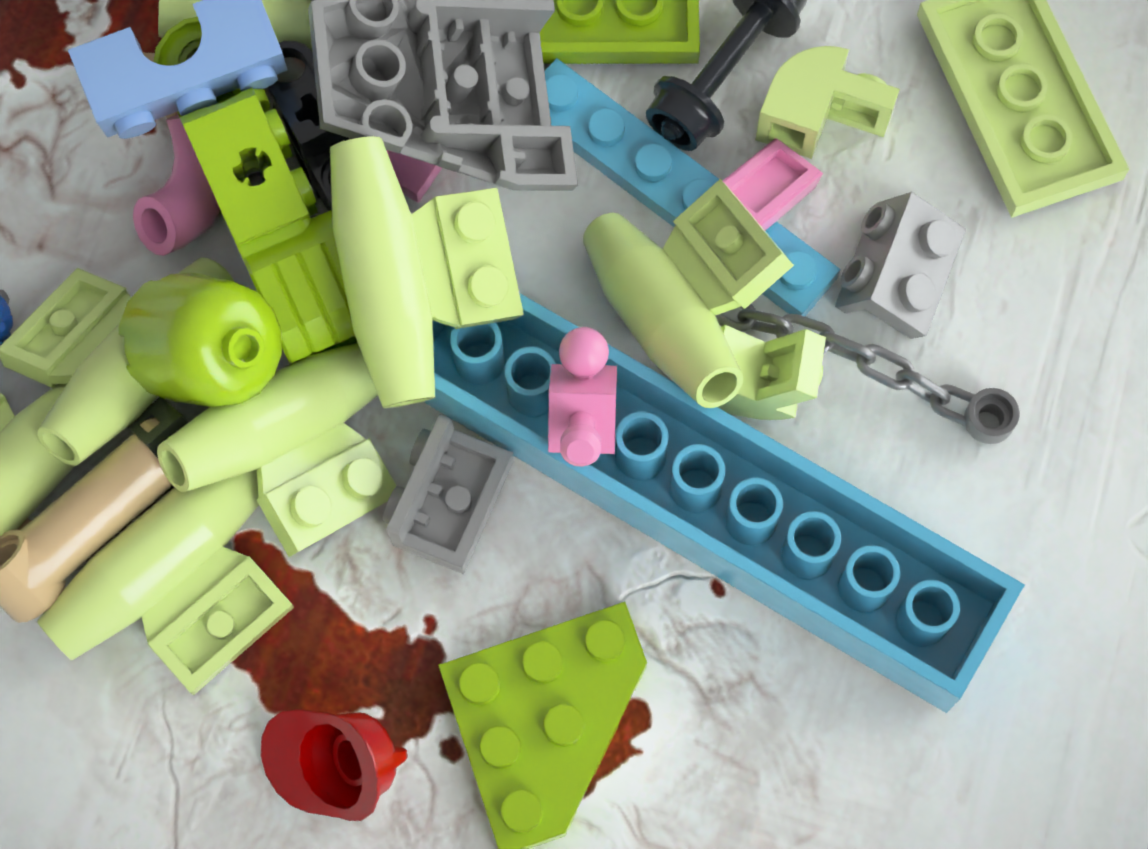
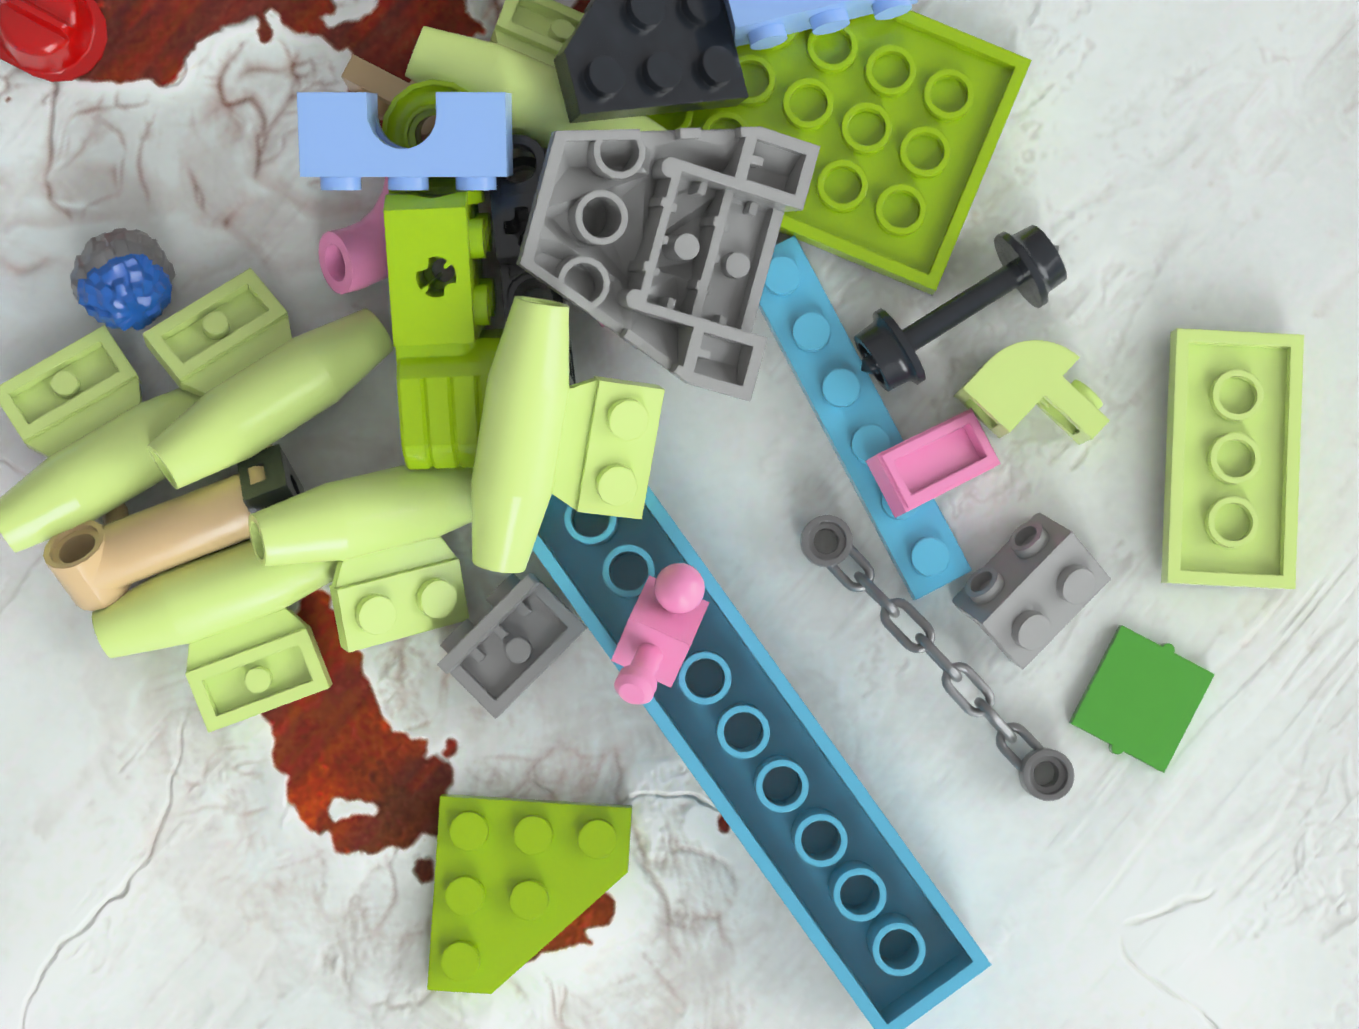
camera: 20 degrees right, 15 degrees up
lime cylinder [119,273,282,407] -> none
red piece [260,709,408,821] -> none
yellowish green plate [583,179,794,408] -> none
yellowish green brick [718,325,826,420] -> none
none -> bright green piece [1069,625,1215,773]

